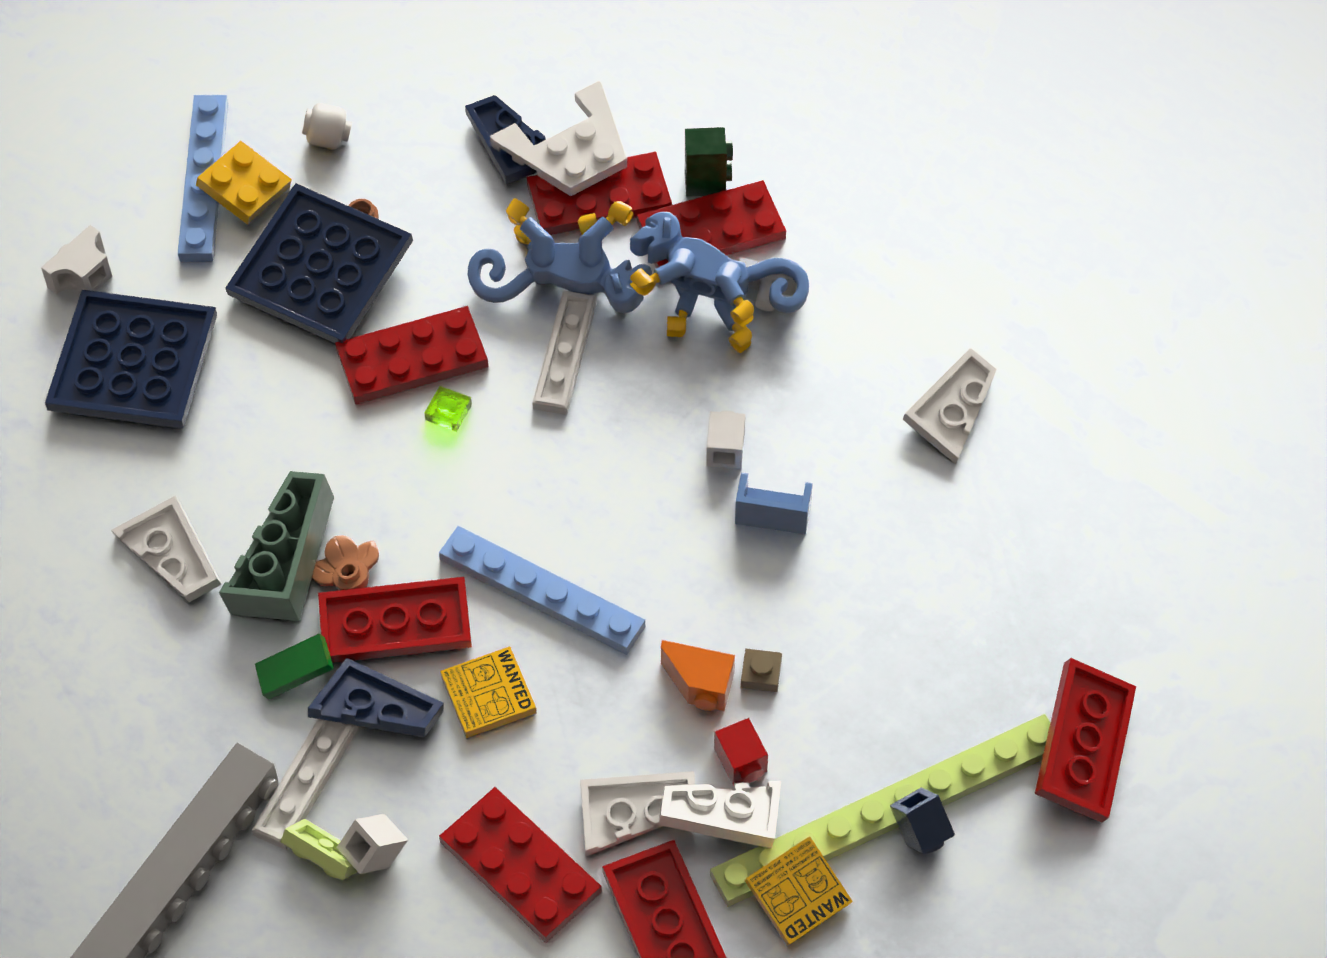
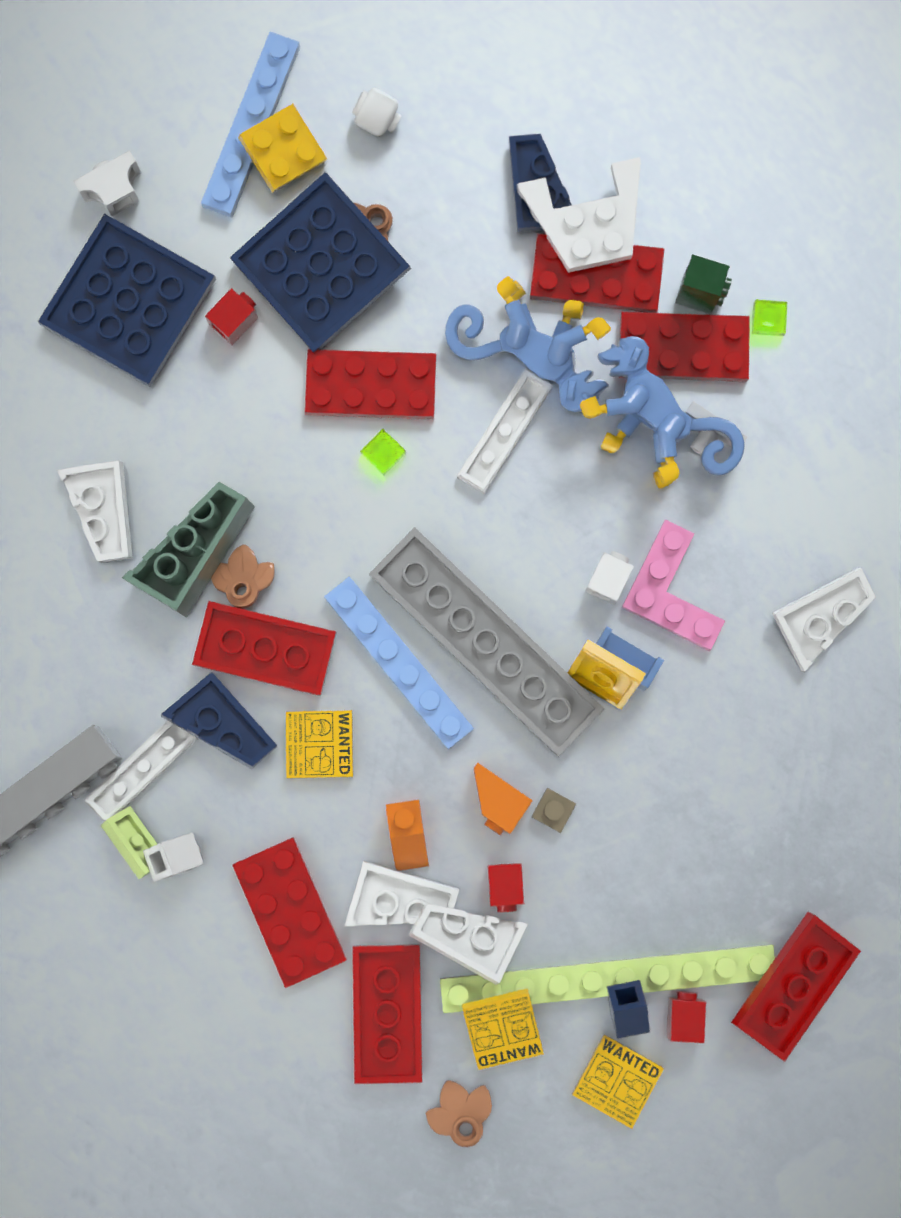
camera: 20 degrees right, 25 degrees up
green tile [255,633,334,700] -> none
none -> red brick [205,288,258,345]
none -> light grey plate [369,527,604,757]
none -> orange slope [385,800,429,871]
none -> yellow tile [567,639,646,709]
none -> yellow tile [572,1034,664,1129]
none -> bright pink plate [621,519,725,651]
none -> red brick [667,991,706,1043]
none -> clear neon green plate [752,299,788,336]

